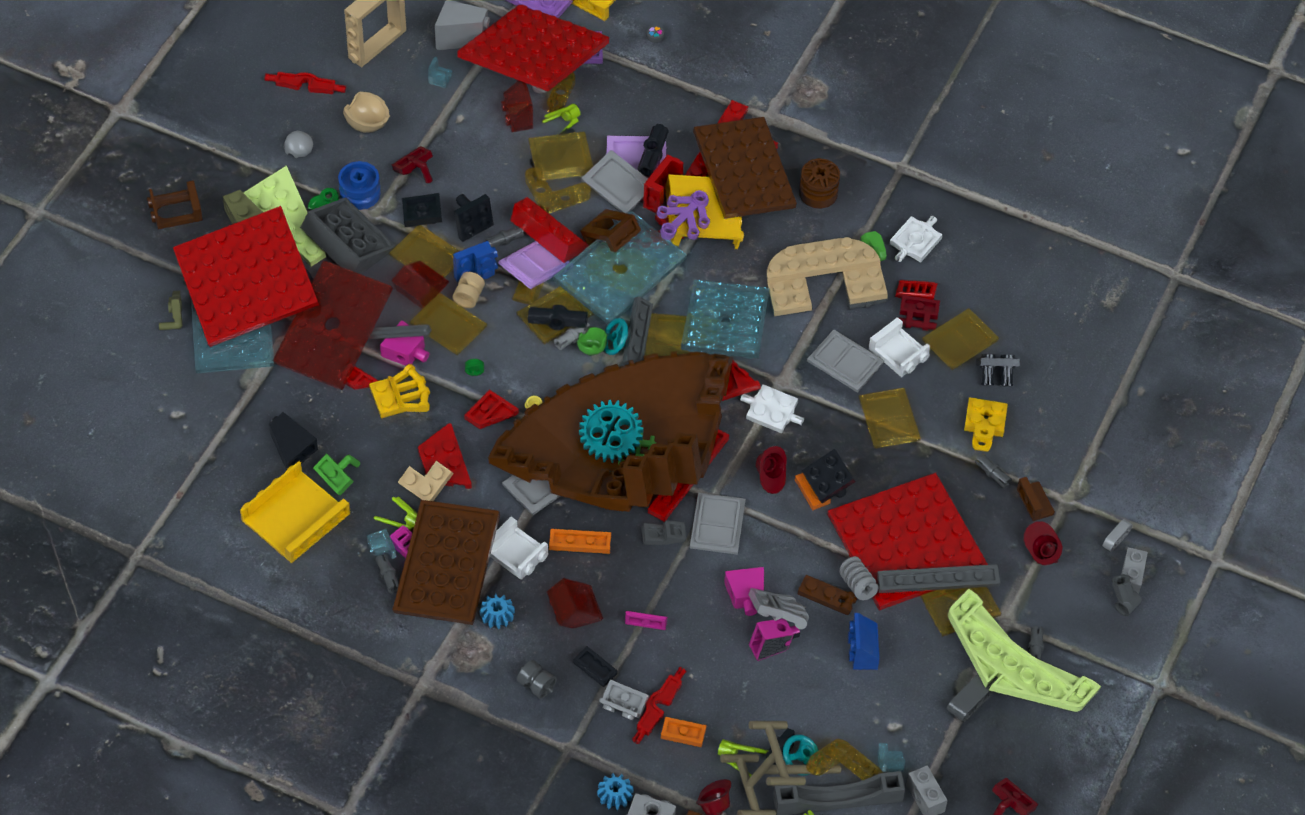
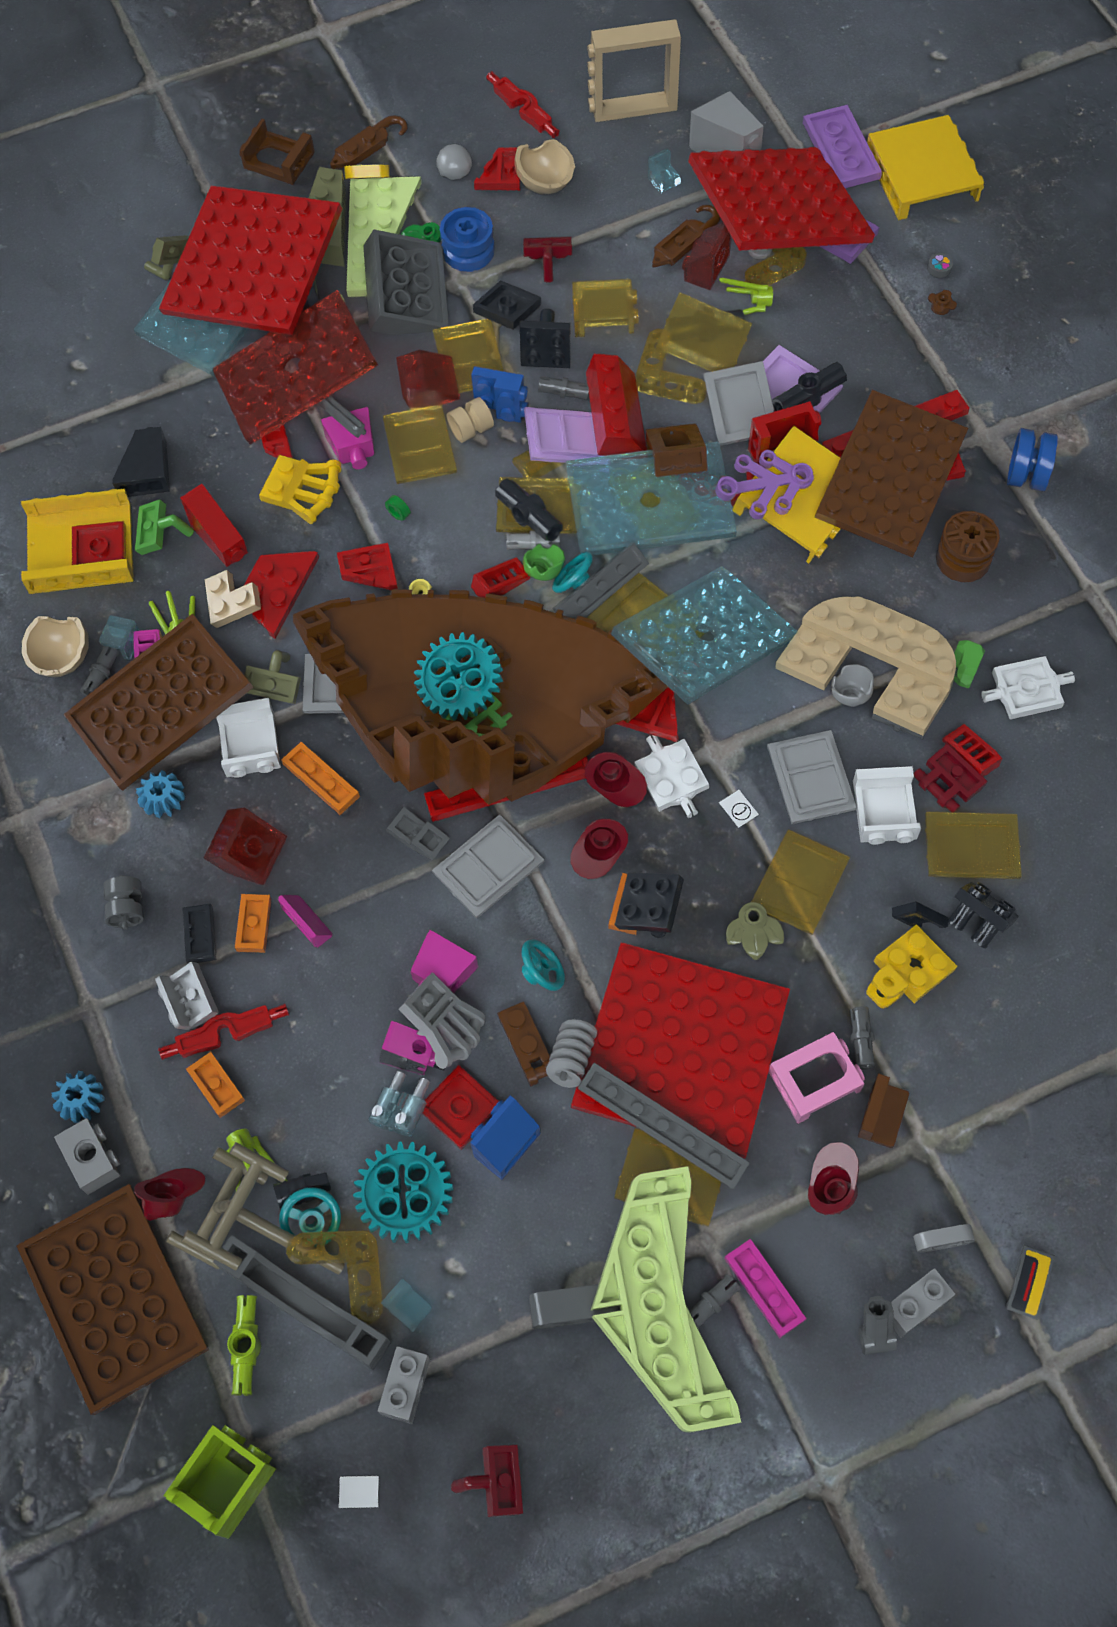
camera: 45 degrees right, 10 degrees up
none -> tan cylinder [22,616,89,677]
none -> red tile [72,521,126,565]
none -> red slope [180,484,248,567]
none -> orange plate [235,894,272,953]
none -> olive plate [245,650,301,704]
none -> reddish brown plate [330,115,408,169]
none -> yellow beam [344,165,390,179]
none -> teal gear [353,1141,454,1243]
none -> clear light blue piece [368,1071,430,1137]
none -> red tile [419,1065,499,1150]
none -> red slope [471,557,531,598]
none -> red wing [474,147,520,191]
none -> teal piece [521,939,565,991]
none -> clear yellow panel [572,279,639,337]
none -> dark red piece [585,752,647,807]
none -> reddish brown plate [652,205,721,268]
none -> white sticker [719,790,759,828]
none -> dark pink plate [724,1239,806,1338]
none -> olive plate [726,902,784,960]
none -> bright pink panel [768,1032,865,1124]
none -> light grey hair [831,664,874,707]
none -> black tile [892,901,948,928]
none -> reddish brown plate [928,290,957,315]
none -> slope [1005,1245,1055,1320]
none -> blue wheel [1007,428,1058,492]

